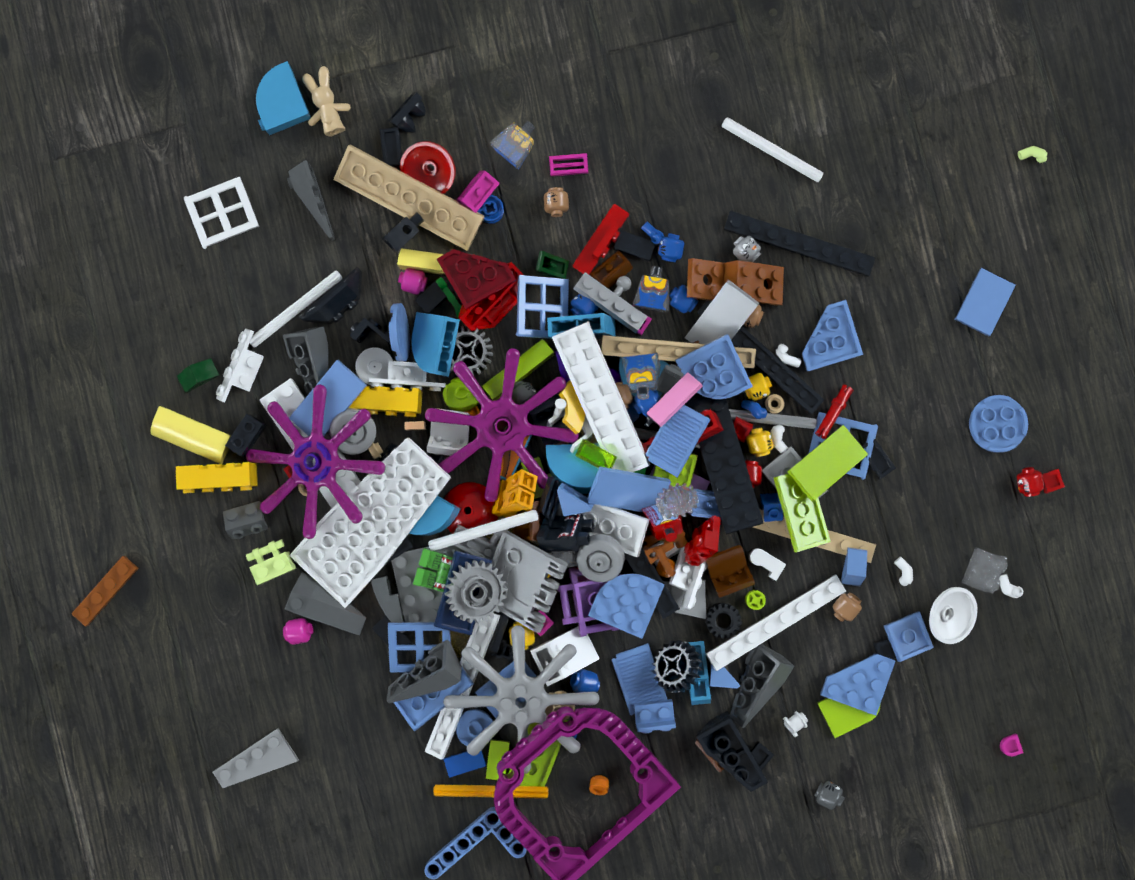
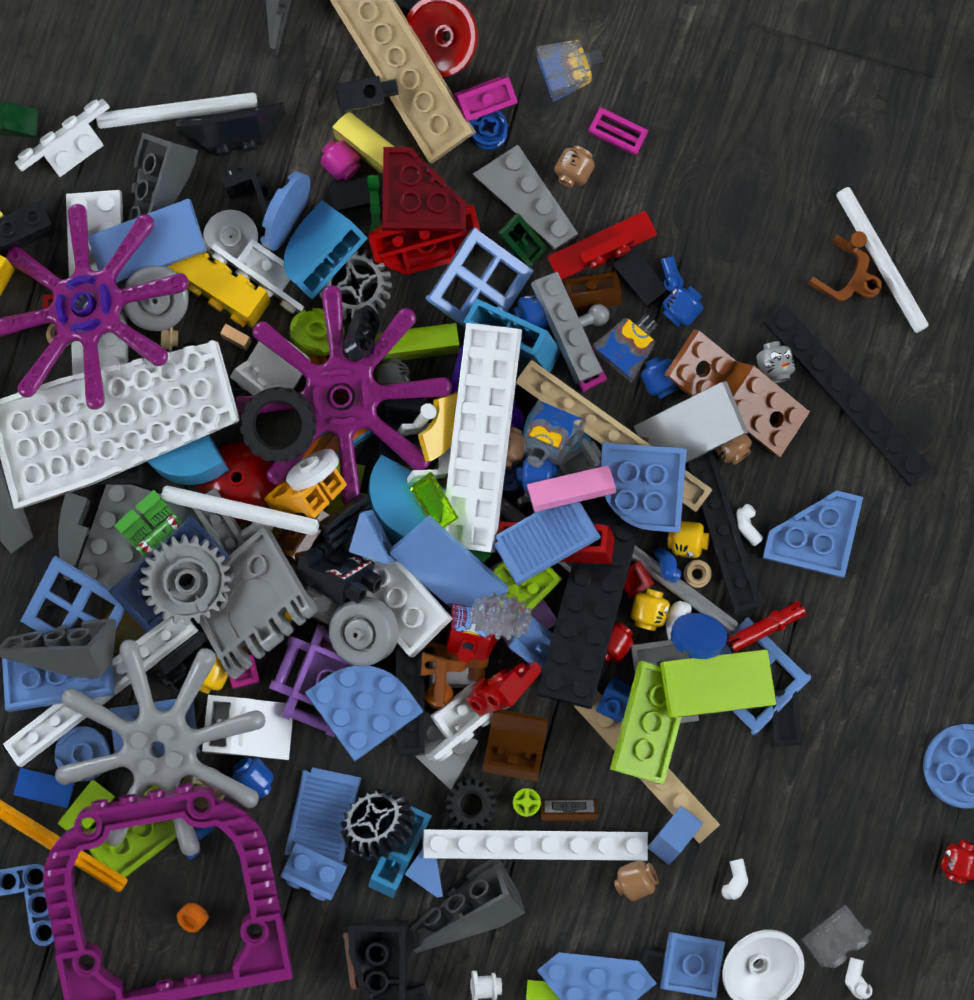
camera: 30 degrees right, 5 degrees down
white leg [749,549,786,581] -> none
none -> black tyre [240,387,317,462]
none -> white piece [286,449,339,490]
none -> black beam [344,305,380,362]
none -> light grey wing [472,145,578,251]
none -> slope [541,799,598,821]
none -> blue tile [671,613,727,659]
none -> dark orange piece [806,231,881,302]

